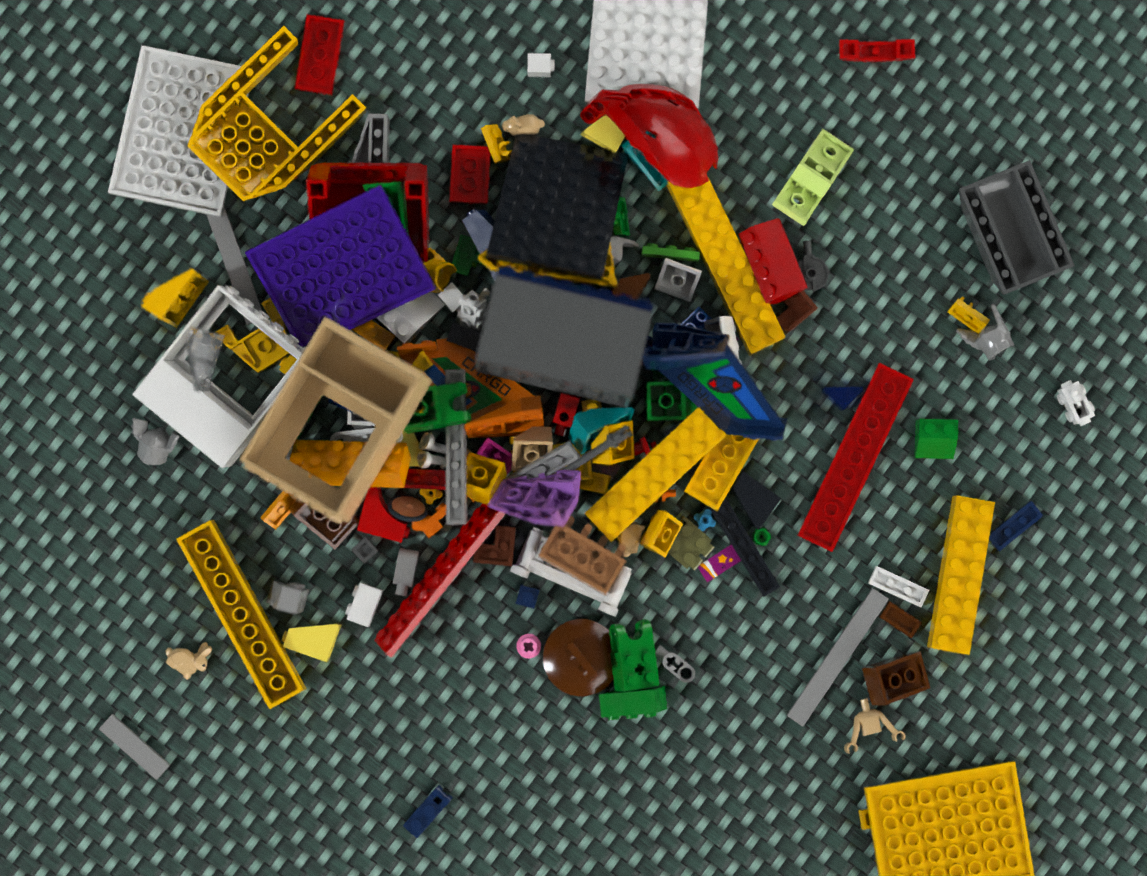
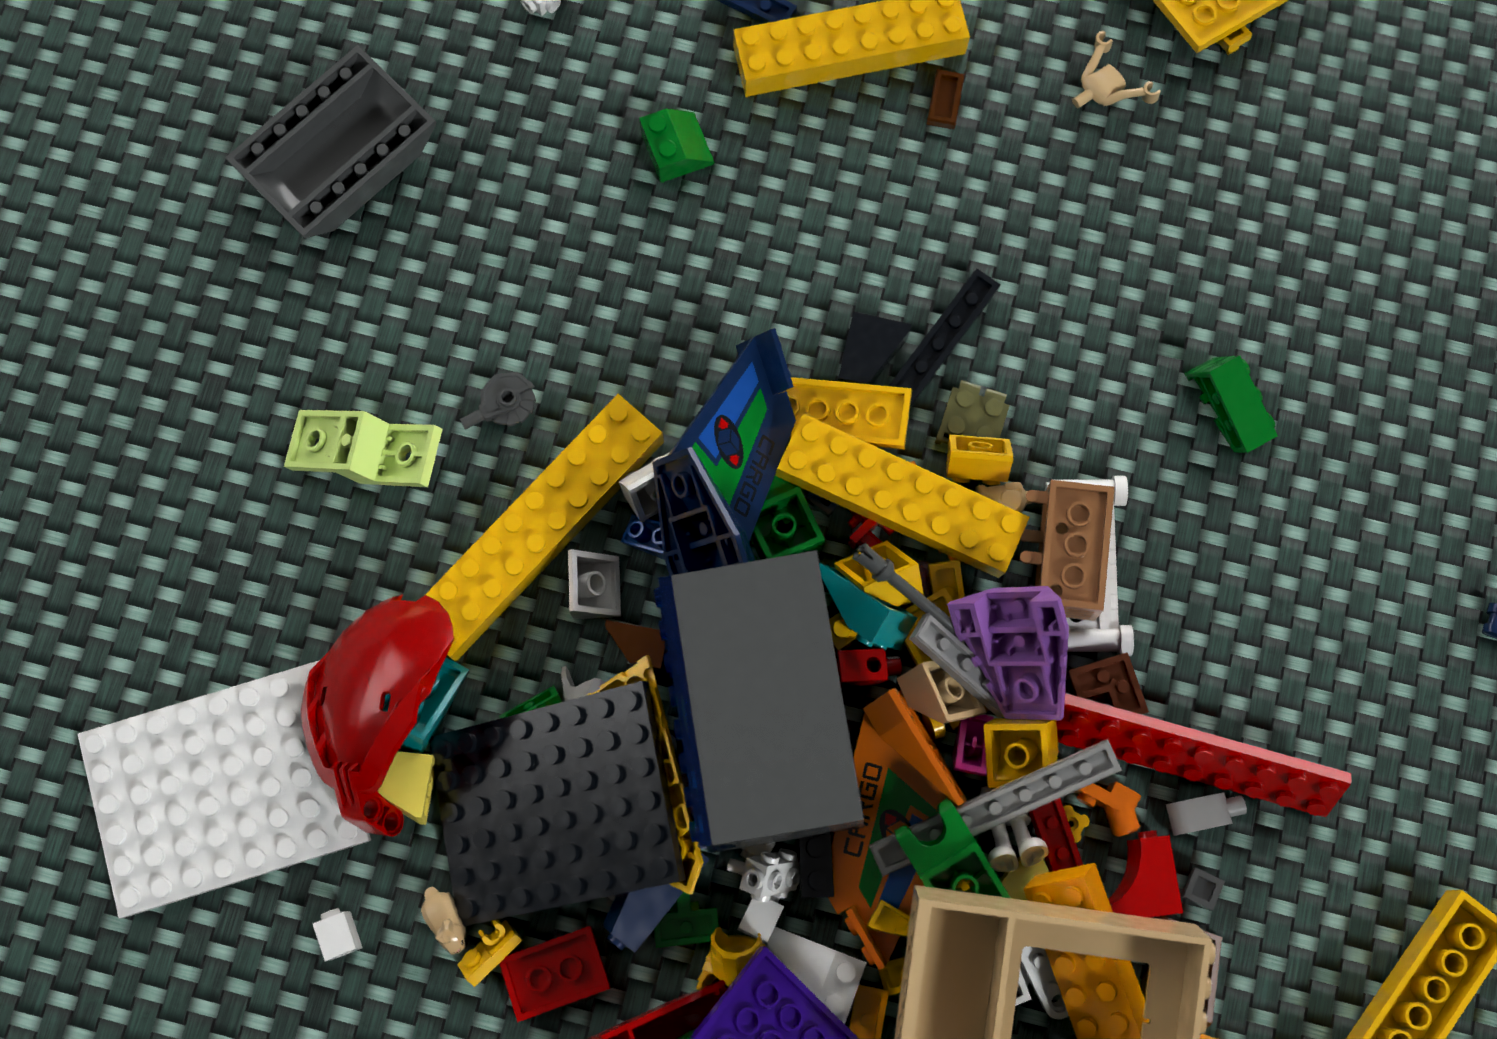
camera: 110 degrees left, 10 degrees down
light grey wedge [267,580,309,614] -> none
light yellow slope [282,623,341,662] -> none
white brick [345,583,383,627] -> none
nougat wheel [388,495,428,522] -> none
dark blue brick [516,584,540,609] -> none
bright pink piece [516,634,541,659] -> none
reddish brown bracket [543,619,613,696] -> none
green brick [609,619,660,691] -> none
bright green plate [641,243,700,262] -> none
light grey piece [655,645,695,682] -> none
dark azure plate [694,509,716,531] -> none
magenta sticker [698,545,741,582] -> none
red slope [738,218,808,304] -> none
green plate [752,527,771,546] -> none
copper panel [777,290,818,334] -> none
light grey tile [787,588,889,726] -> none
red plate [797,363,914,552] -> none
clear blue slope [822,387,863,411] -> none
red slope [839,39,915,62] -> none
reddish brown slope [862,651,930,705] -> none
white plate [868,566,929,608] -> none
yellow plate [948,297,990,334] -> none
light grey helmet [956,304,1015,361] -> none

